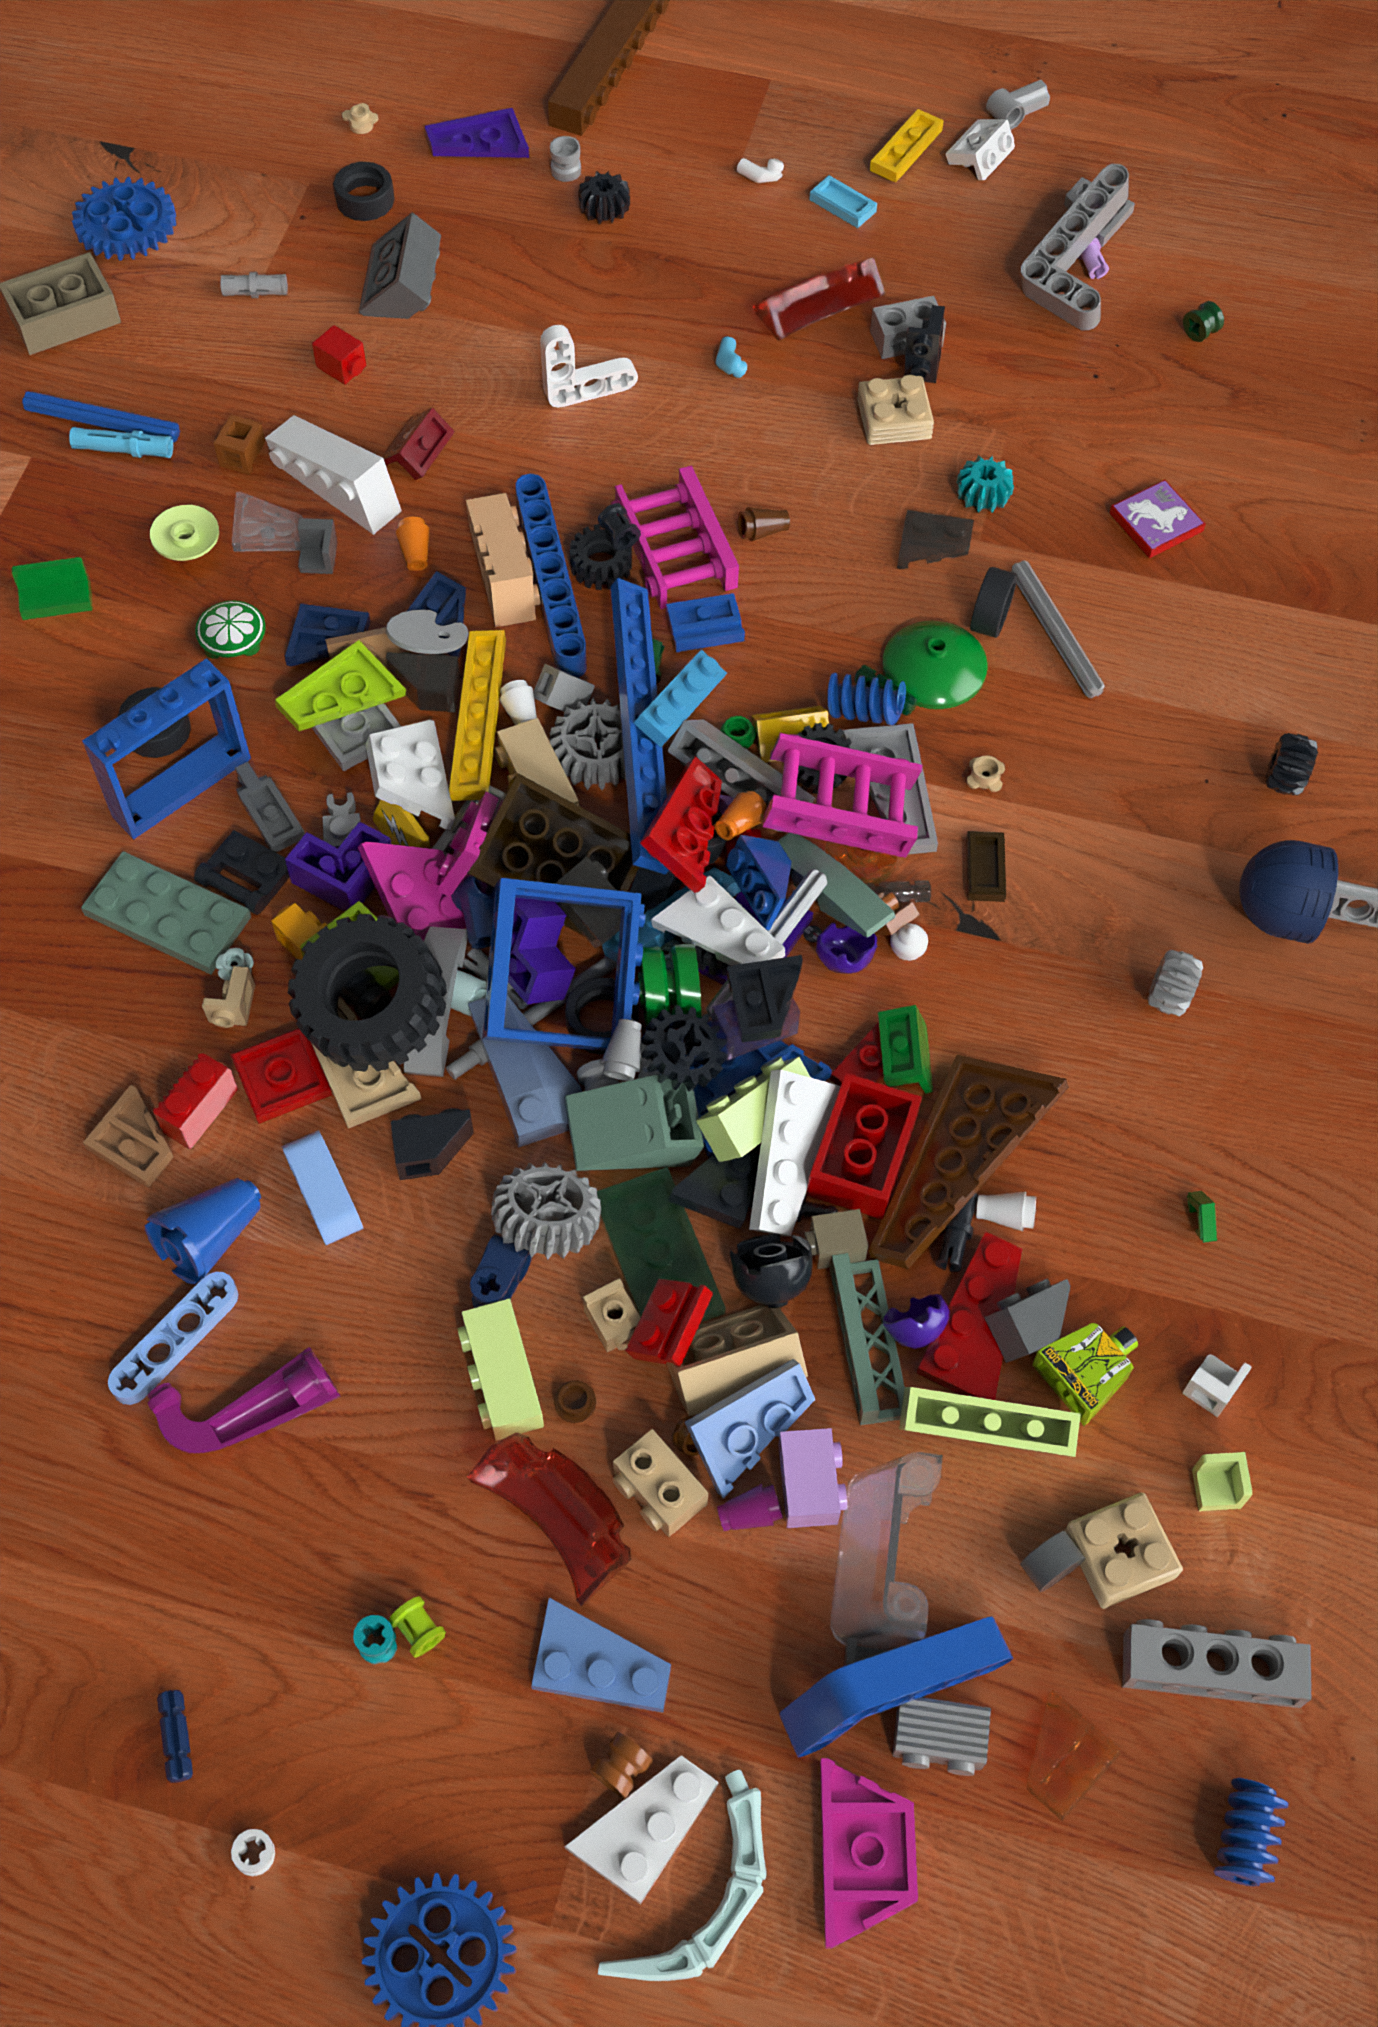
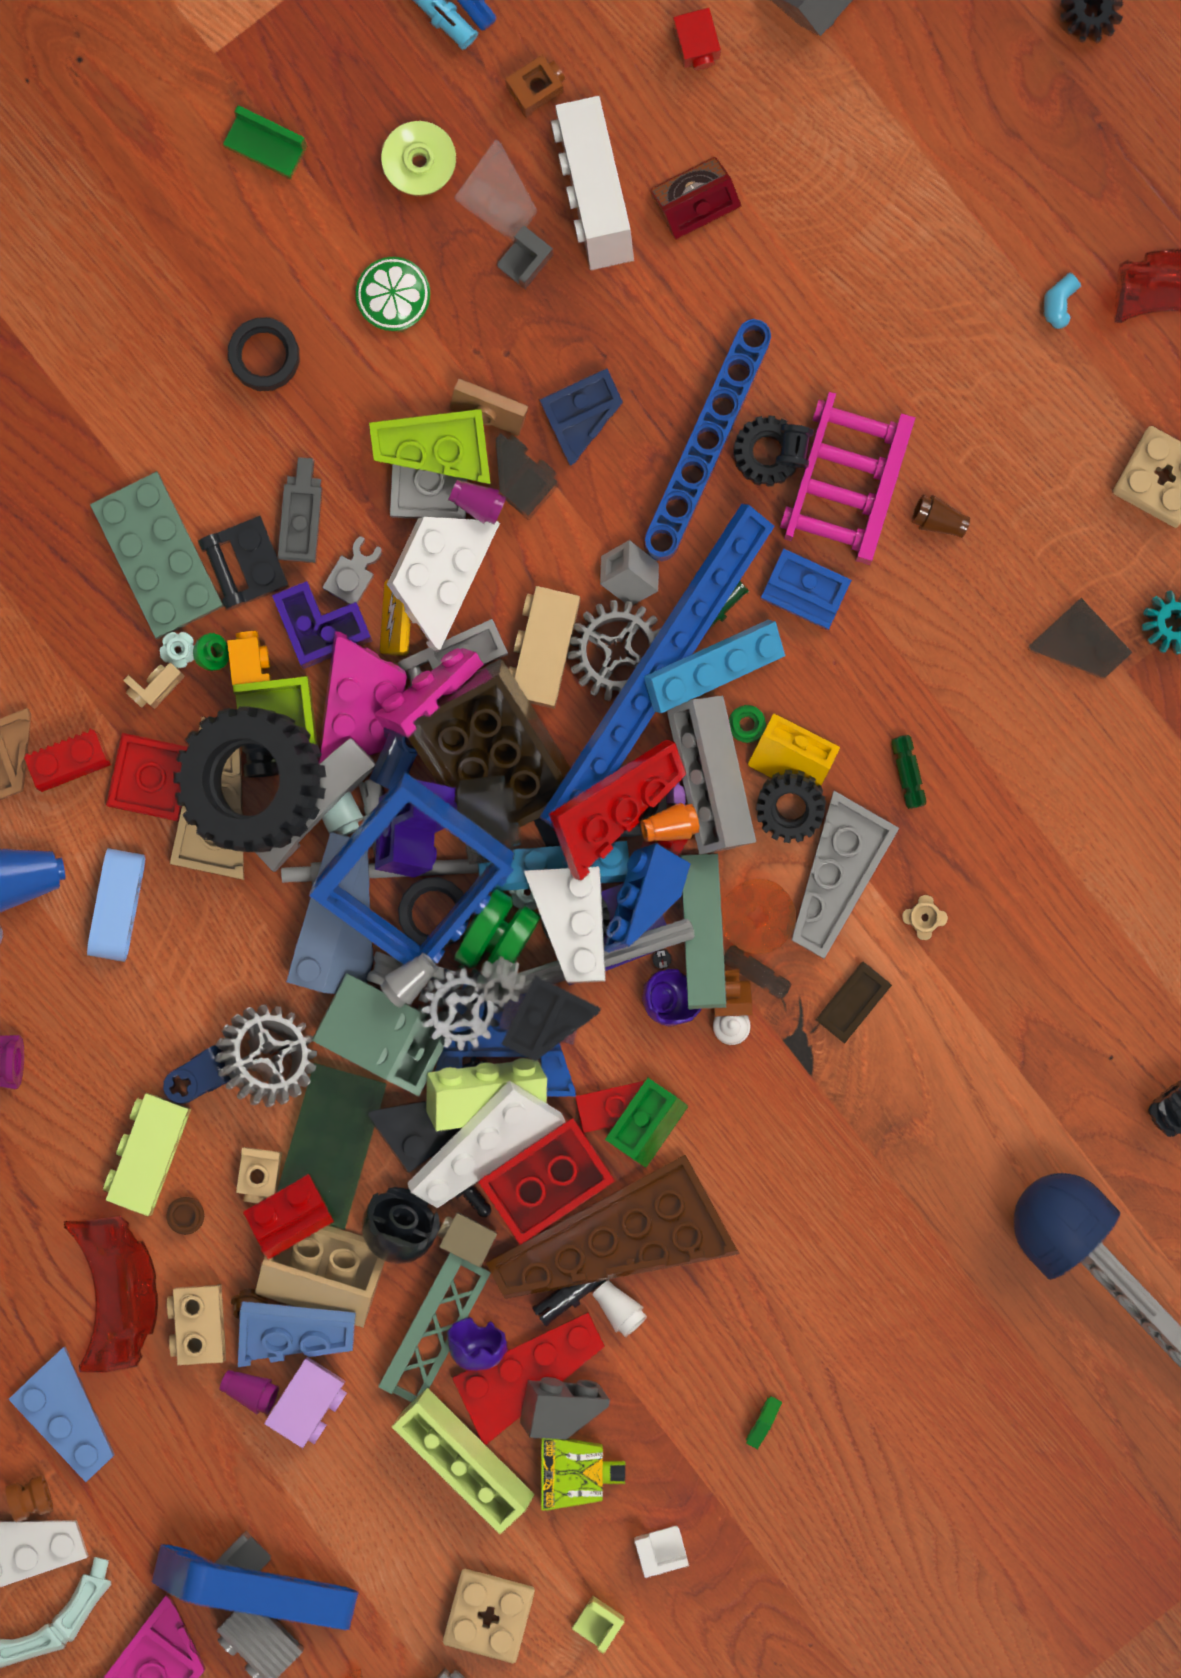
camera: 40 degrees right, 25 degrees up
blue window [82,658,251,840] -> none
dark blue wing [285,604,370,666] -> none
light grey piece [386,610,469,654] -> none
black slope [391,1108,474,1180] -> none
orange cone [395,516,430,571] -> none
yellow plate [449,630,506,801] -> none
light nougat wedge [466,493,541,628] -> none
white cone [500,680,537,725] -> none
white beam [540,325,638,408] -> none
dark pink fence [763,733,922,858] -> none
blue piece [827,672,906,725] -> none
clear windscreen [831,1452,943,1651] -> none
green dish [882,620,988,709] -> none
black tyre [970,567,1017,638] -> none
light grey axle [1011,560,1105,698] -> none
dark grey piece [1020,1531,1085,1592] -> none
light grey gear [1148,950,1203,1016] -> none
none -> green plate [193,633,229,671]
none -> magenta cone [448,479,507,525]
none -> light grey gear [476,957,526,1007]

